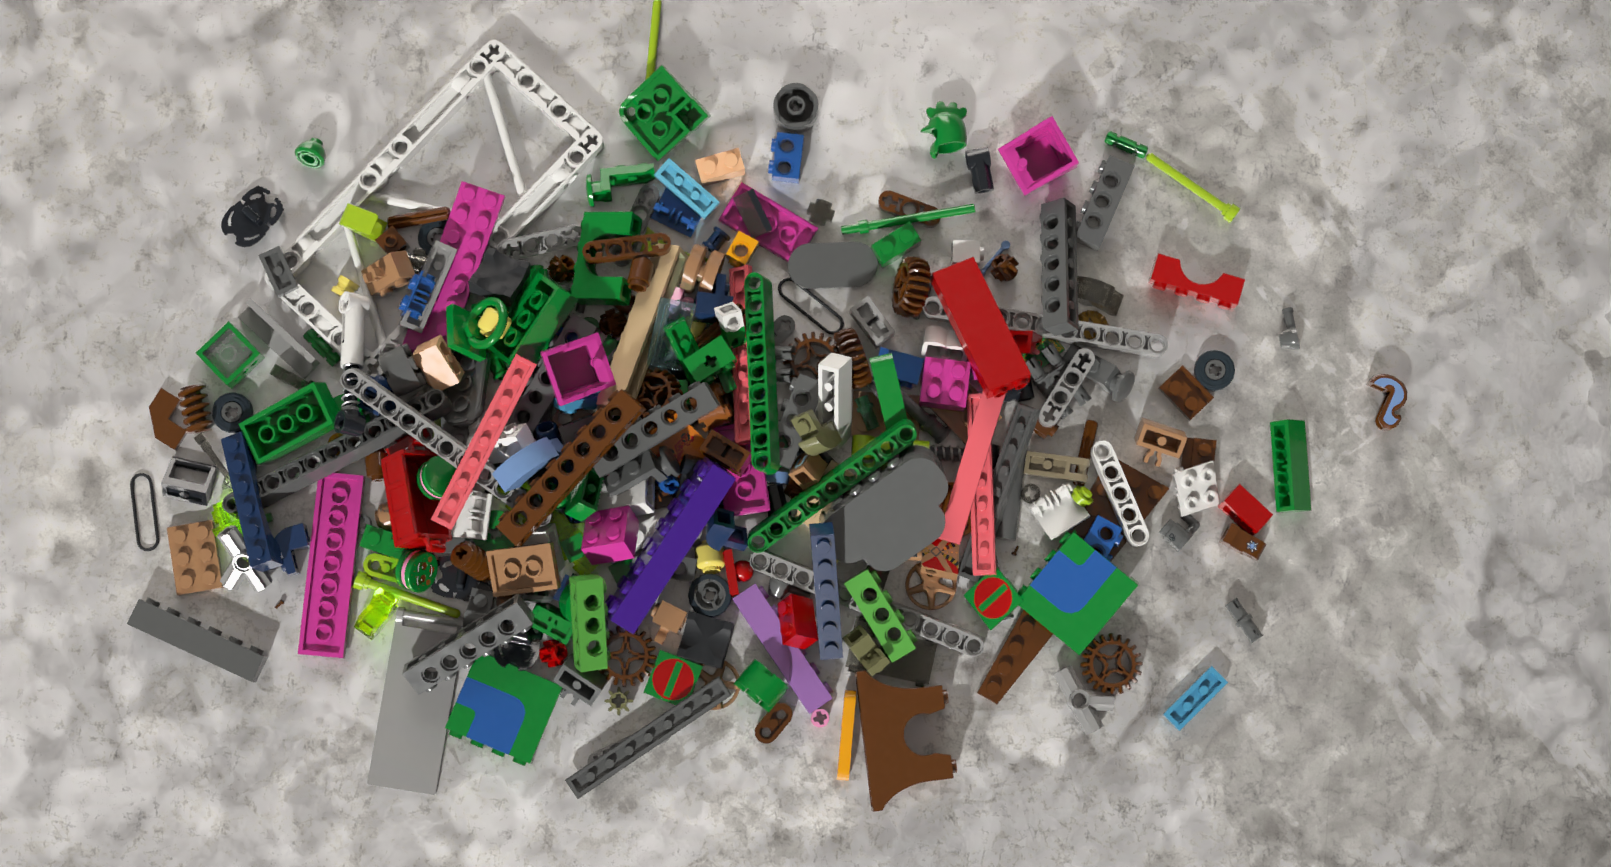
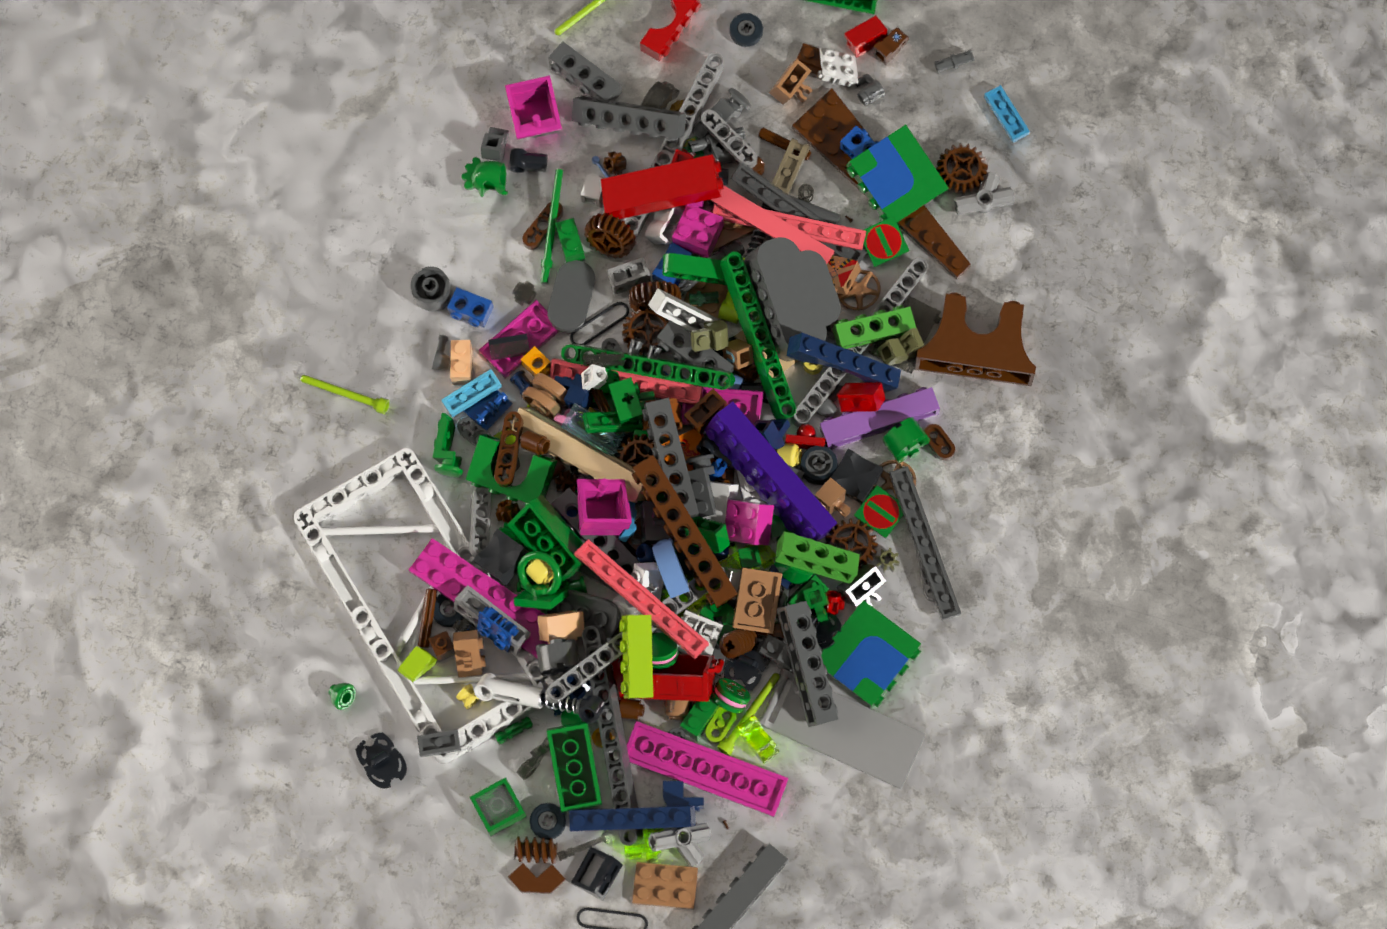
camera: 65 degrees left, 10 degrees down
light grey fence [238,298,320,379] -> none
green slope [619,65,711,161] -> none
bright pink axle [811,709,829,727] -> none
light orange beam [837,690,856,781] -> none
white hinge [1028,482,1090,540] -> none
lime plate [1071,486,1093,507] -> none
white beam [1090,440,1149,547] -> none
green axle [1105,131,1148,158] -> none
reddish brown plate [1158,365,1214,421] -> none
none -> dark grey bar [432,335,451,370]
none -> dark grey brick [481,127,509,162]
none -> clear smoke pin [583,352,625,368]
none -> lime brick [619,615,653,699]
none -> green plate [803,584,829,622]

